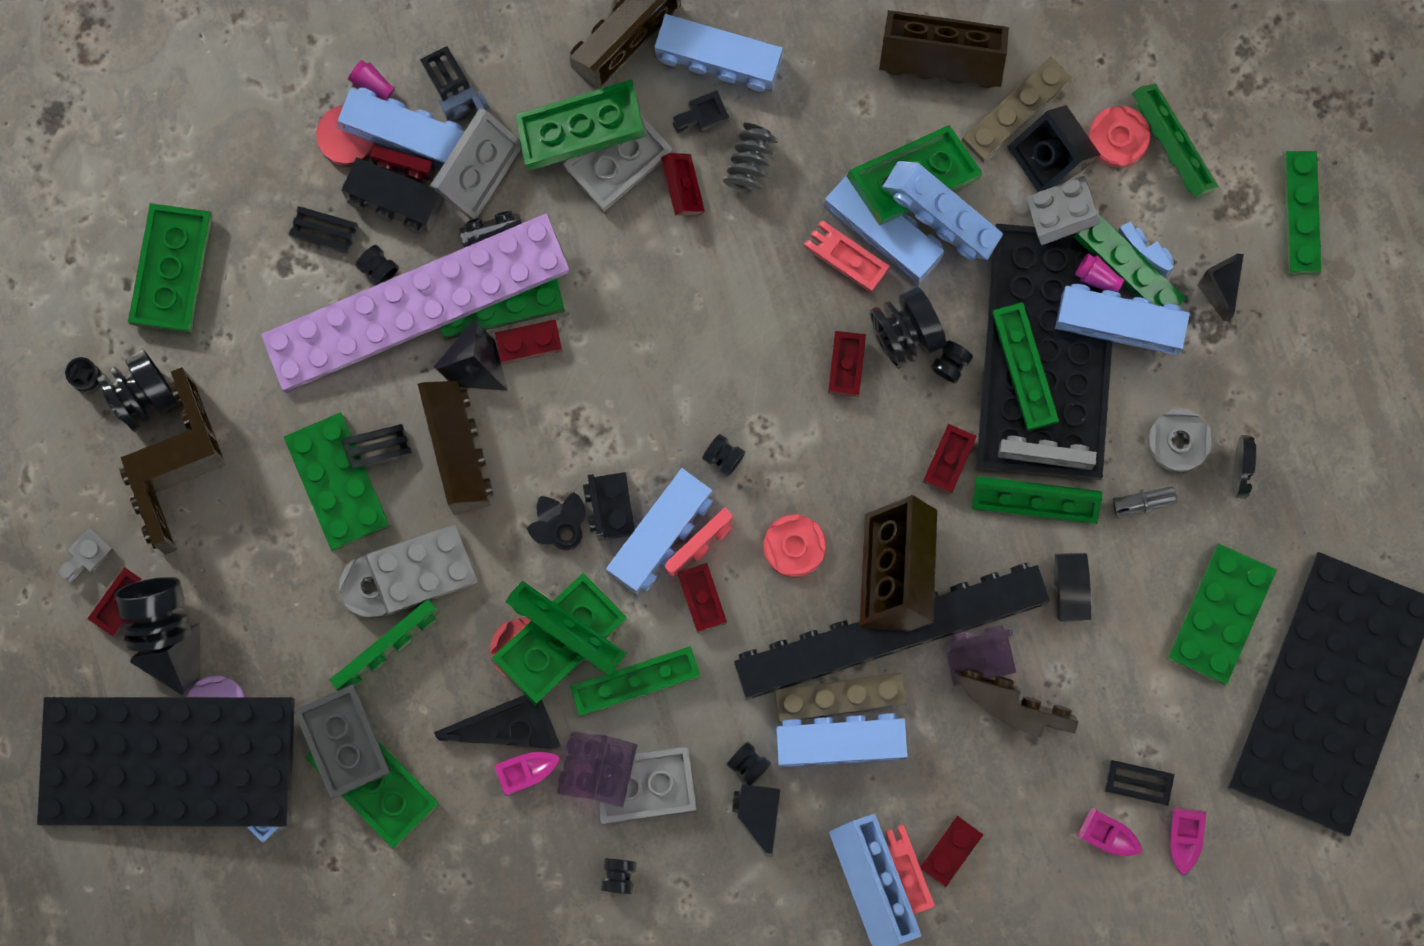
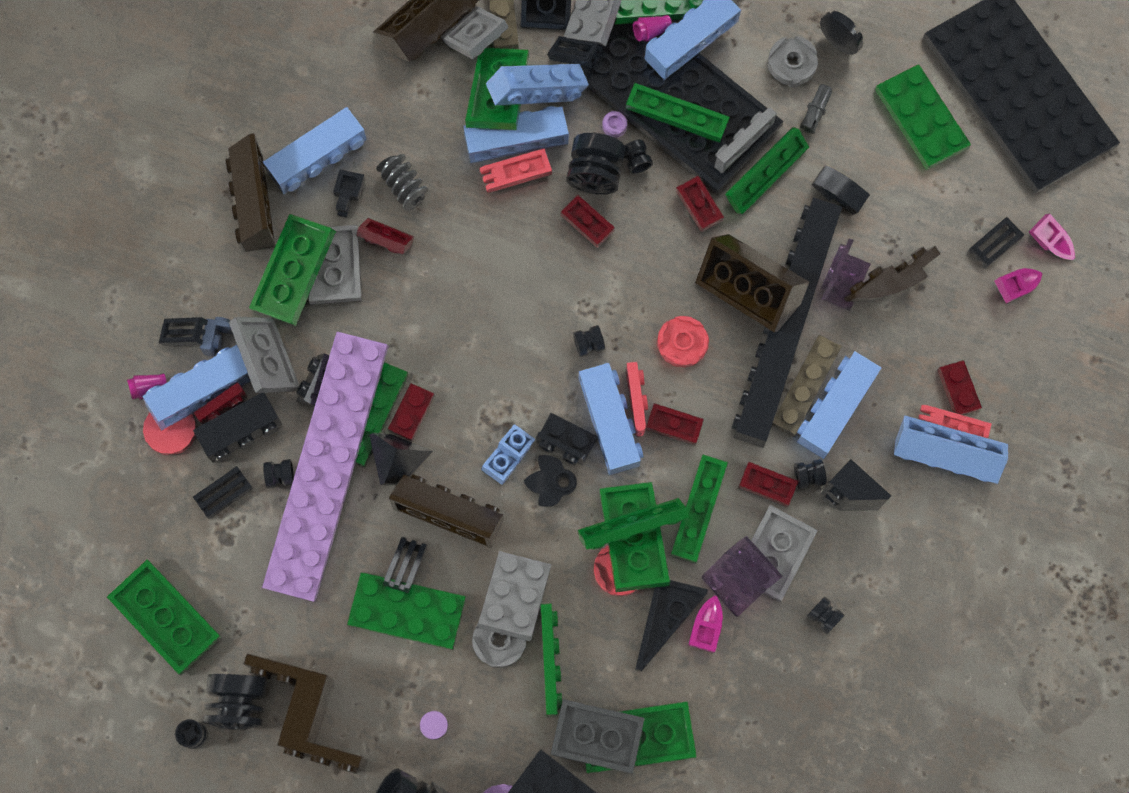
camera: 60 degrees left, 5 degrees down
none -> lavender tile [420,711,448,740]
none -> light grey plate [441,6,509,59]
none -> light blue slope [481,424,536,485]
none -> black tile [547,36,602,68]
none -> lavender tile [602,111,628,138]
none -> dark red plate [738,462,798,507]

